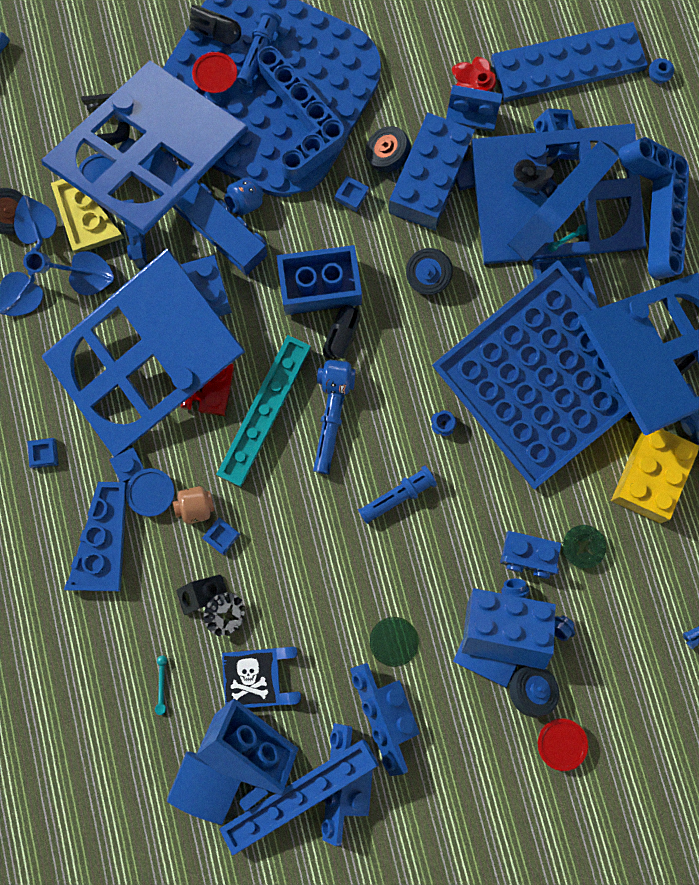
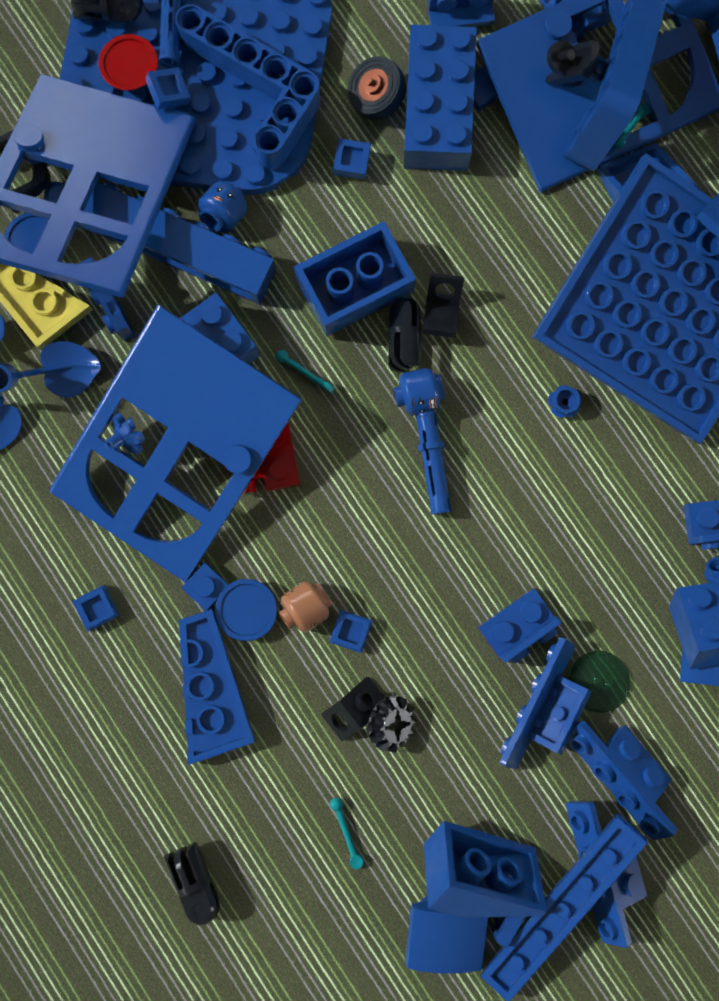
camera: 20 degrees left, 5 degrees up
teal plate [216,335,311,487] -> none
flag [222,647,301,708] -> none
blue pin [358,465,437,524] -> none
black wheel [406,248,453,295] -> none
none -> blue plant [105,413,145,455]
none -> blue plate [145,67,191,110]
none -> black arm [164,842,220,925]
none -> teal hinge [275,350,335,395]
none -> black bracket [423,273,464,338]
none -> blue bracket [477,588,562,664]
none -> blue bracket [500,637,592,770]

